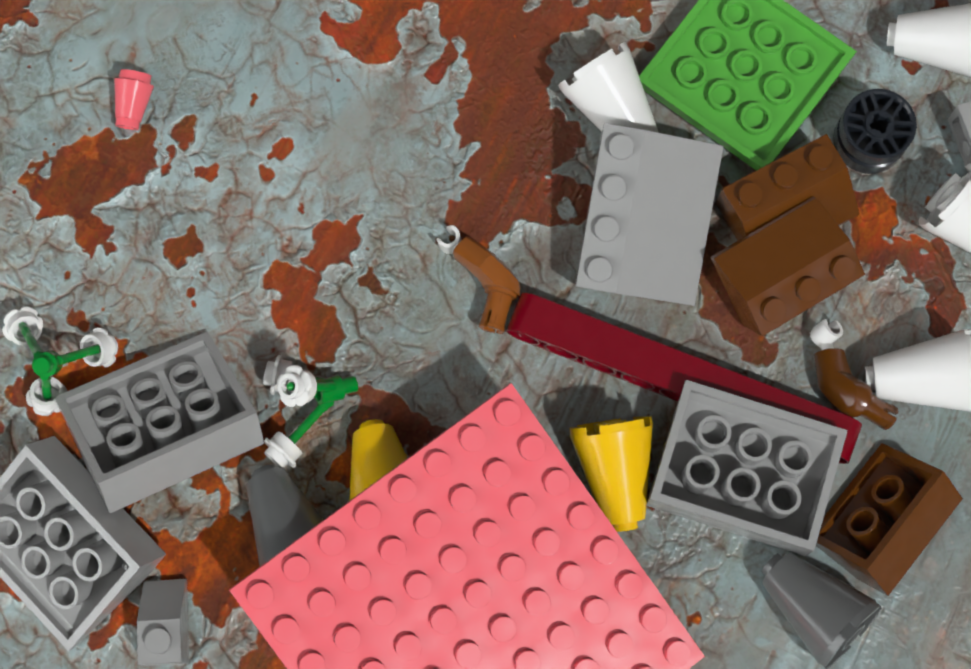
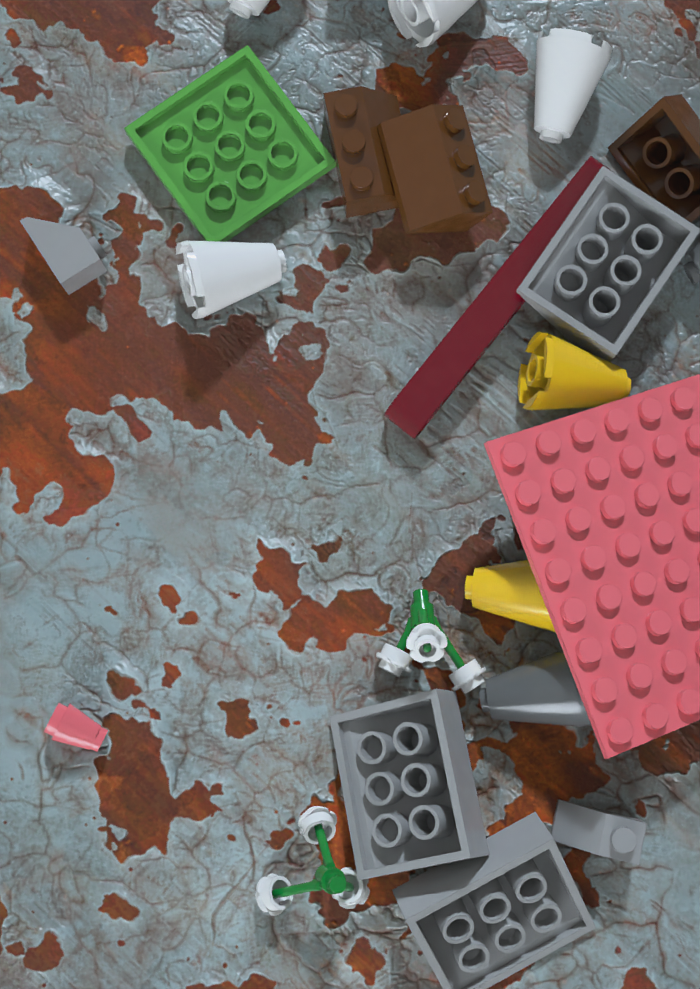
camera: 75 degrees left, 5 degrees up
dark orange arm [437,225,520,334] -> none
light grey slope [575,123,723,306] -> none
reddish brown arm [810,319,899,430] -> none
black wheel [833,89,917,174] -> none

